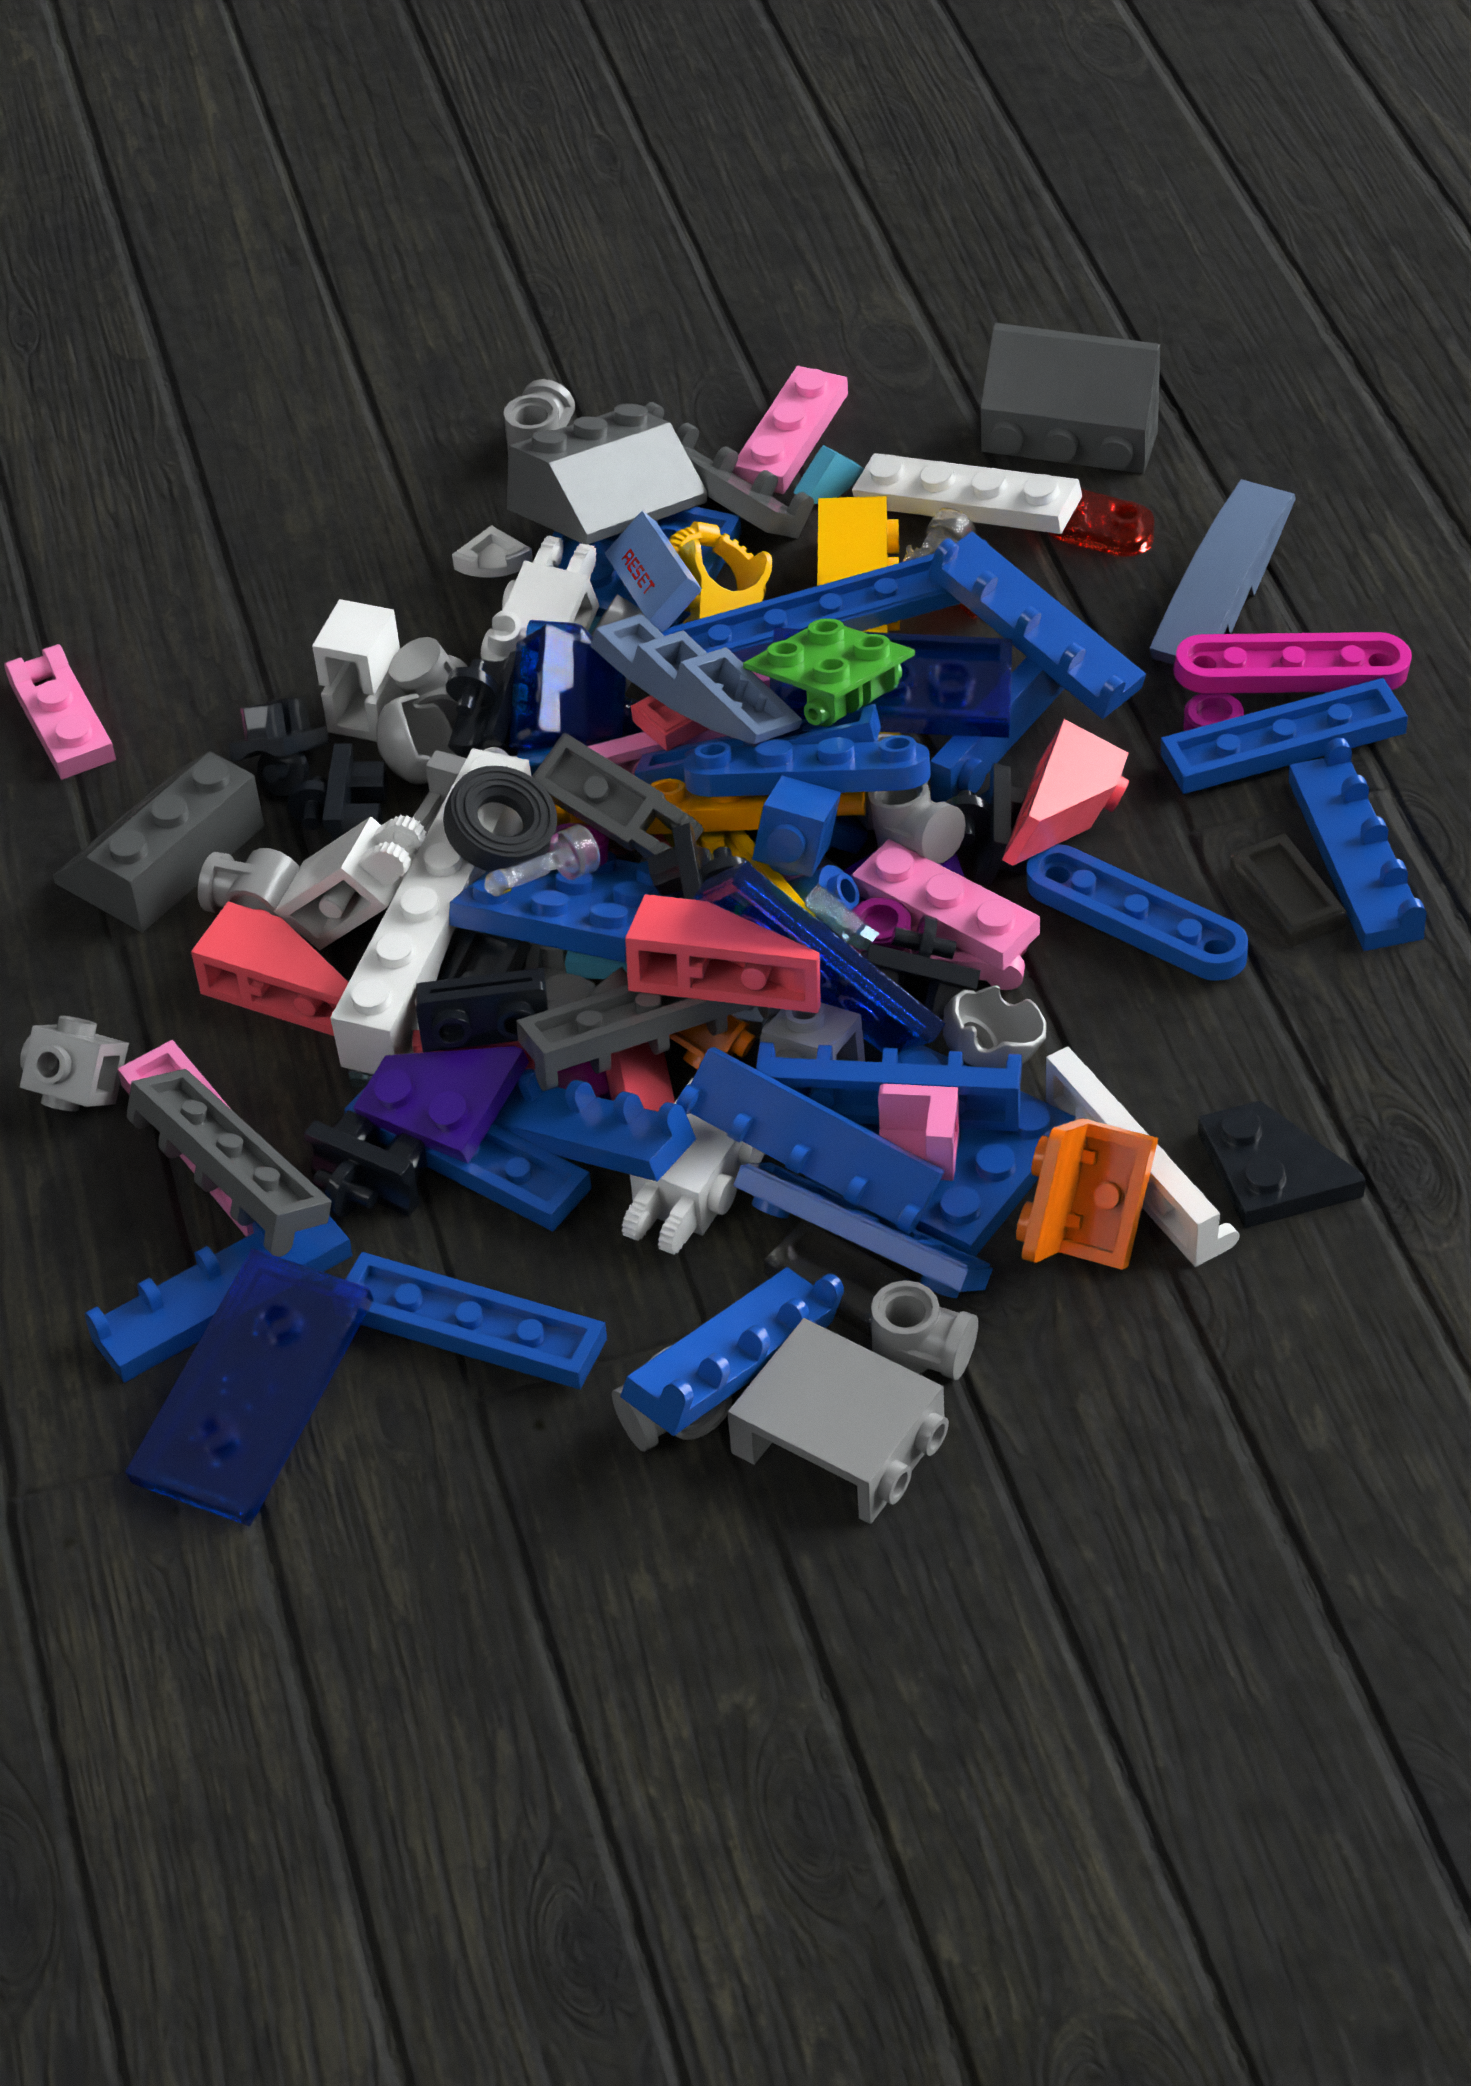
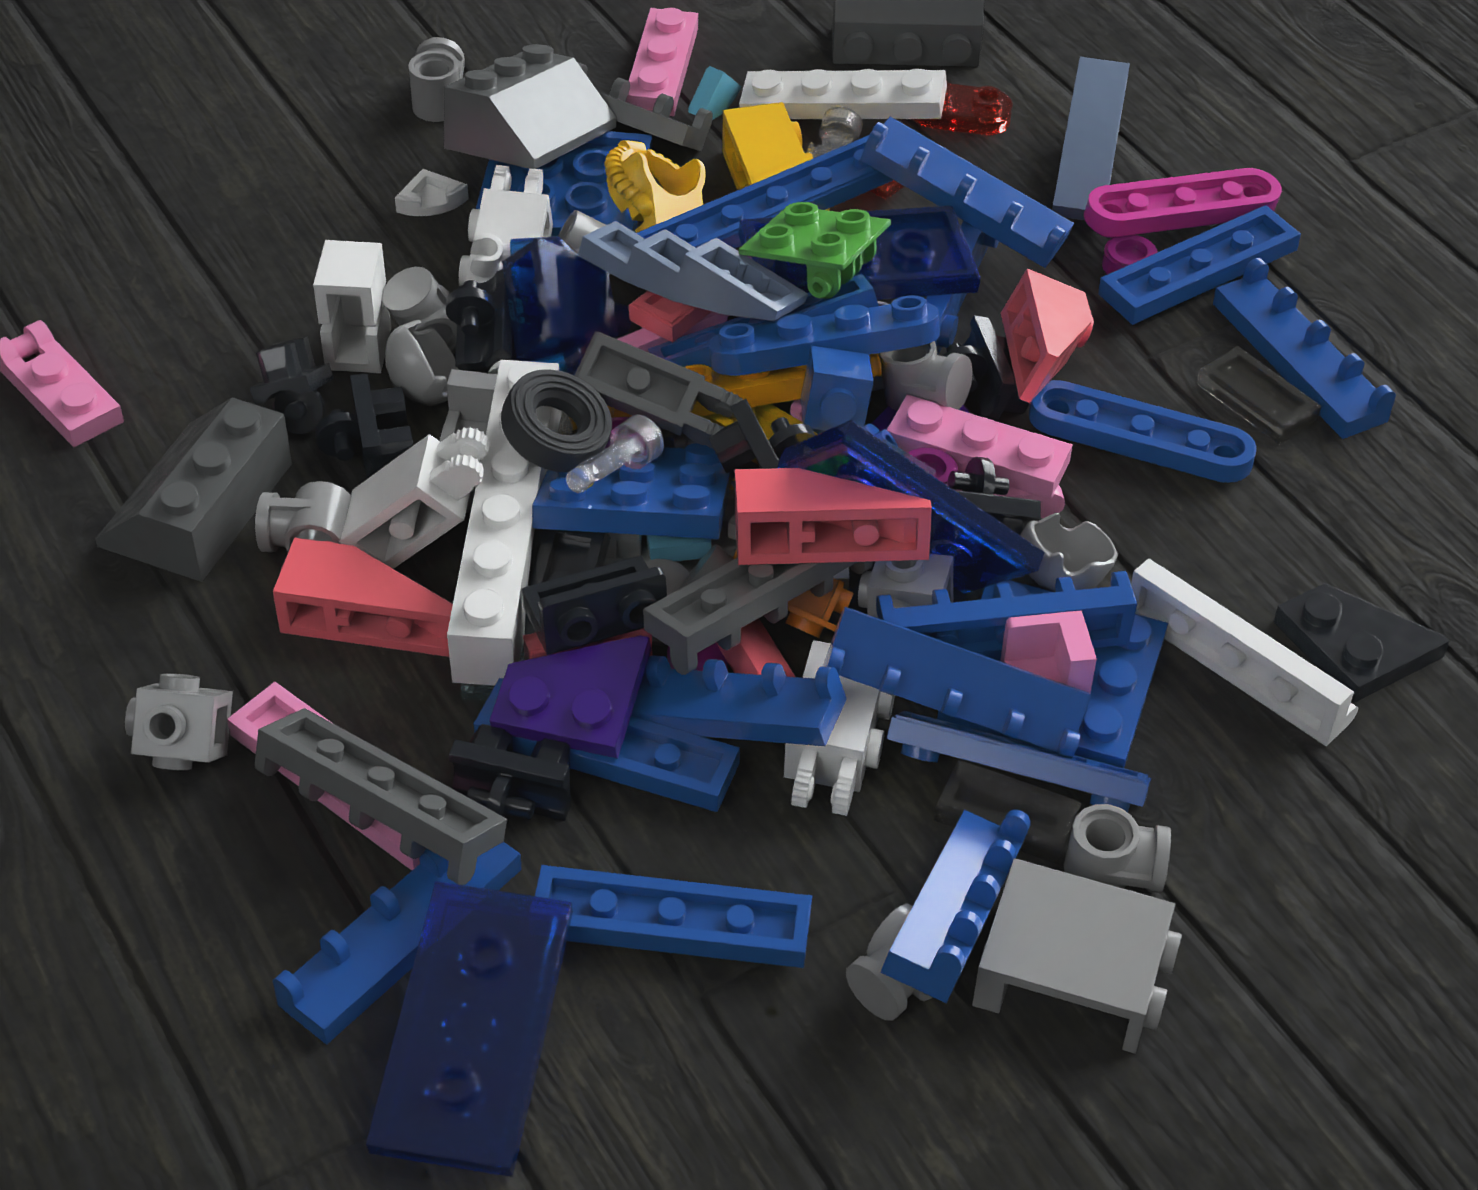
camera: 20 degrees left, 0 degrees up
medium blue tile [605,511,702,632] -> none
orange bracket [1016,1118,1158,1270] -> none

